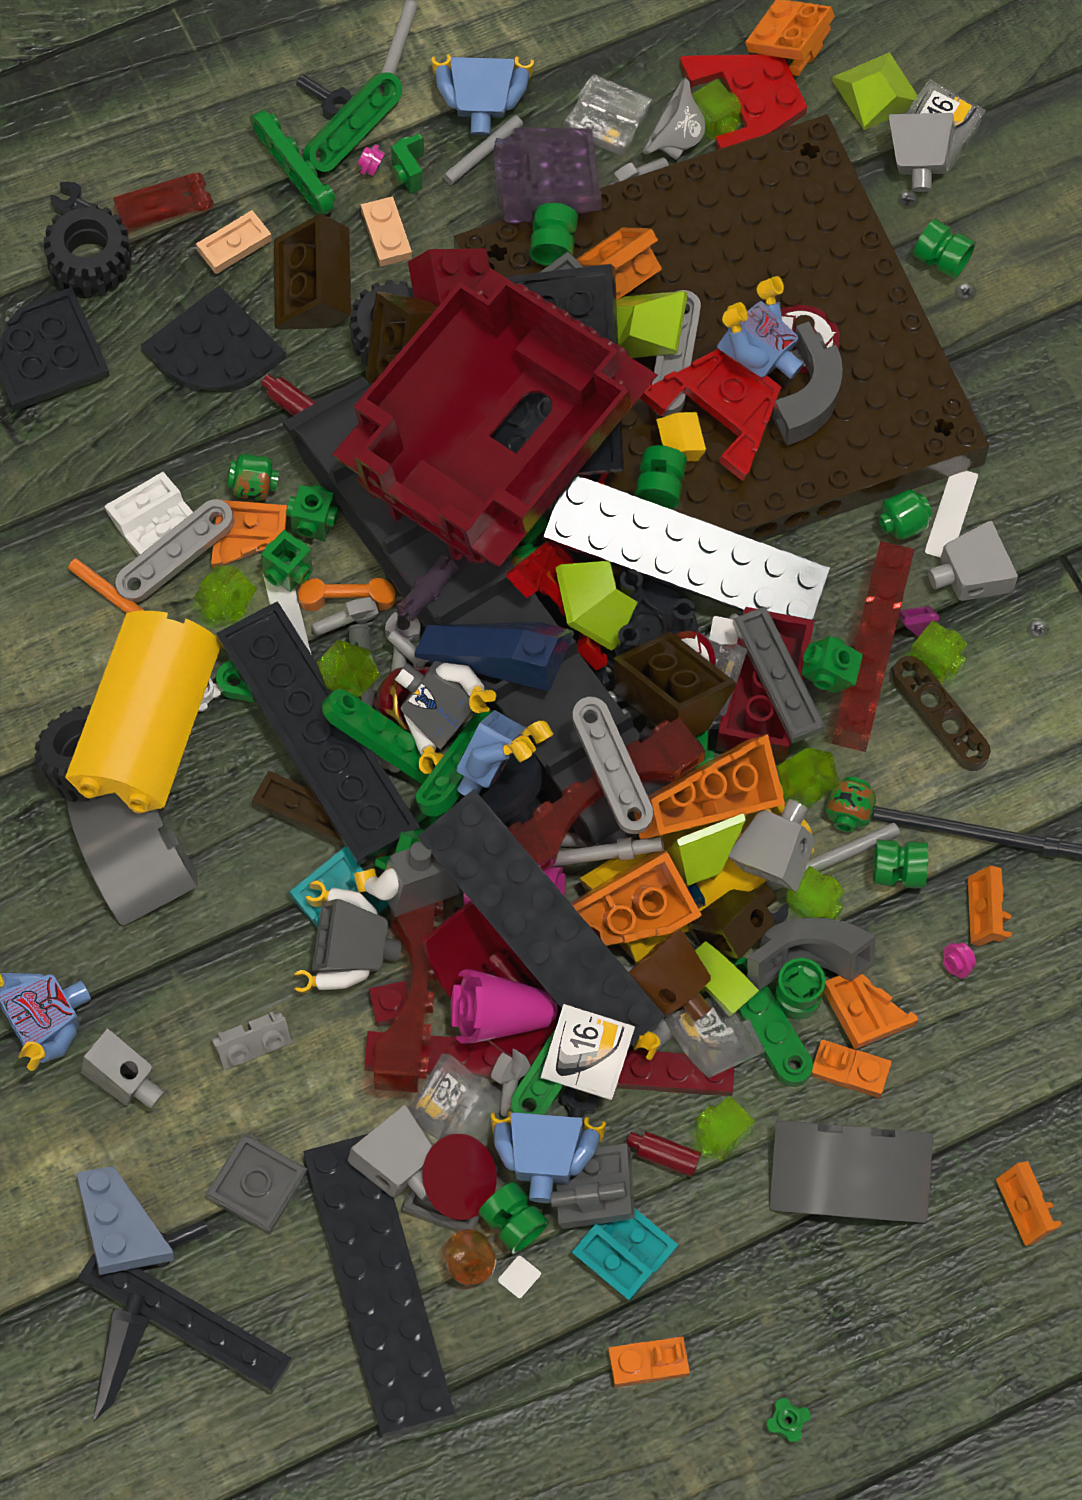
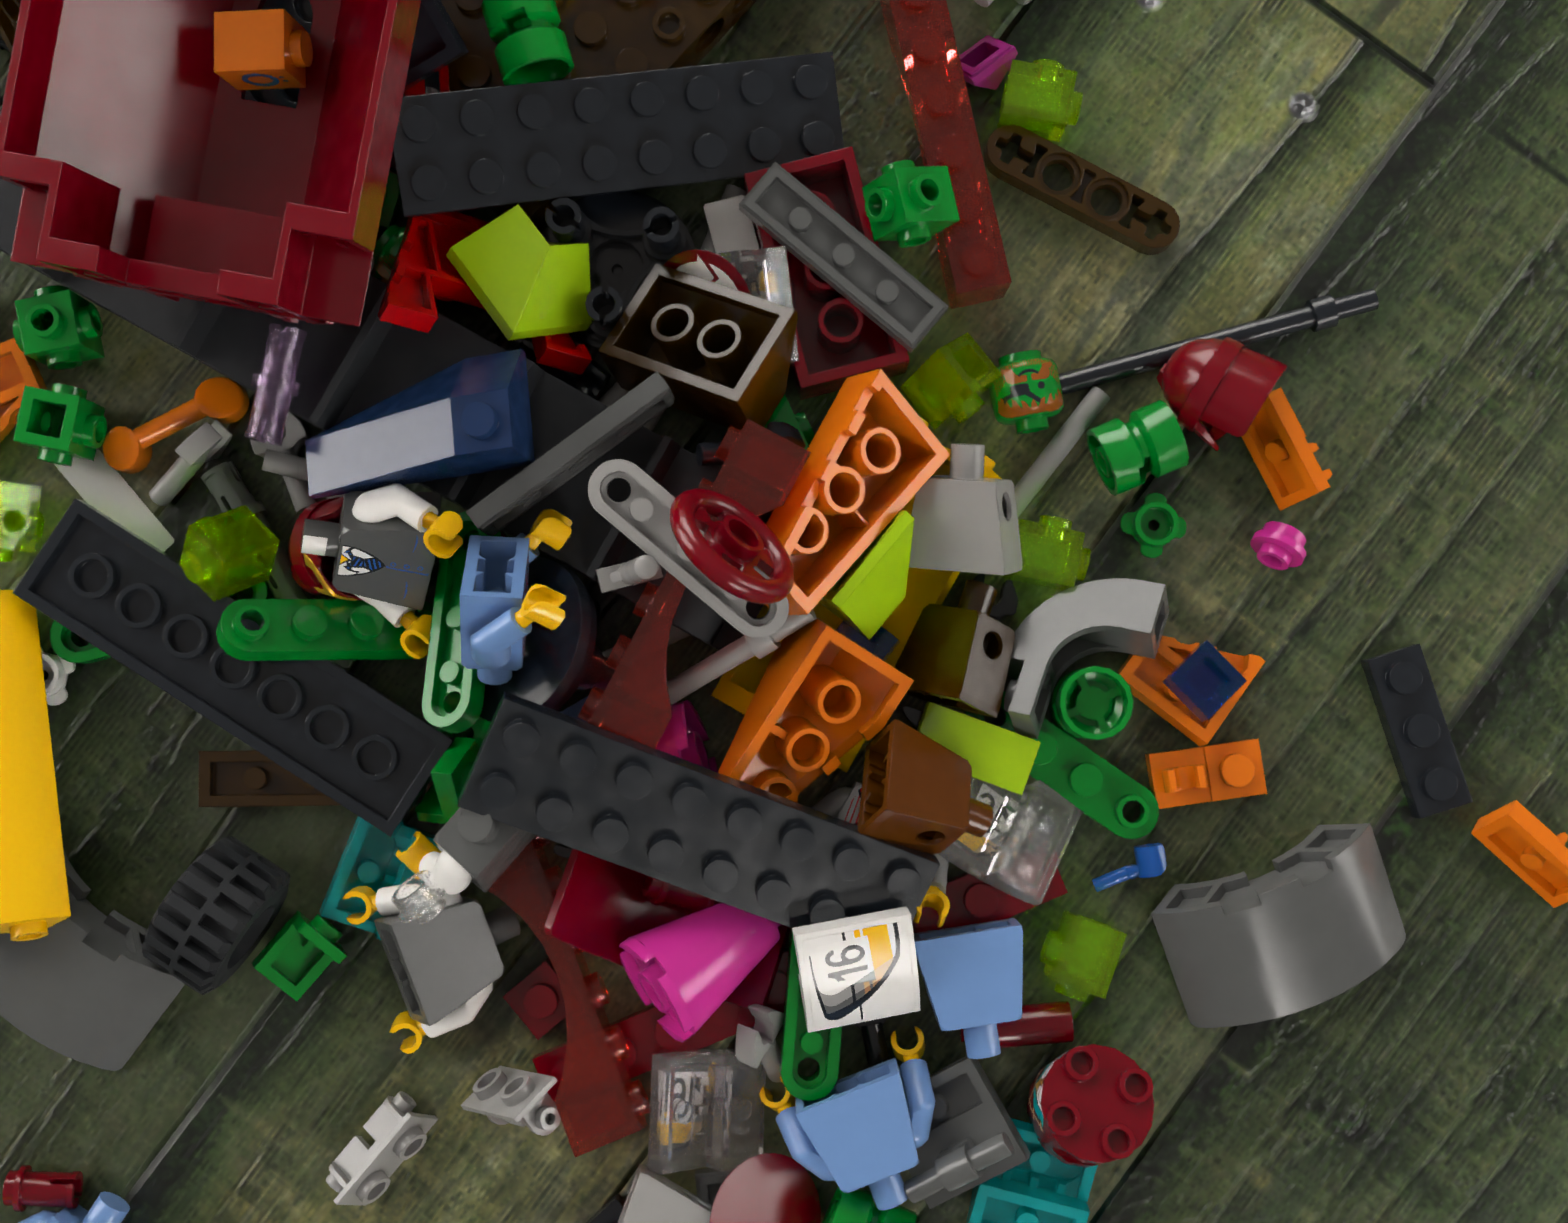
camera: 25 degrees left, 20 degrees up
none -> dark red pin [2,1165,83,1212]
none -> black tyre [142,836,290,995]
none -> orange brick [214,9,313,90]
none -> green bracket [251,910,347,1001]
none -> clear plate [391,870,446,924]
none -> light grey hinge [460,1066,561,1136]
none -> dark grey tile [466,371,675,536]
none -> light grey bar [595,555,663,593]
none -> dark red plate [670,488,794,604]
none -> medium blue torso [914,918,1023,1059]
none -> dark red brick [1027,1044,1155,1168]
none -> blue hand [1092,842,1167,892]
none -> green plate [1120,493,1187,558]
none -> dark red helmet [1156,337,1288,451]
none -> clear blue plate [1162,640,1247,722]
none -> black plate [1361,643,1473,819]

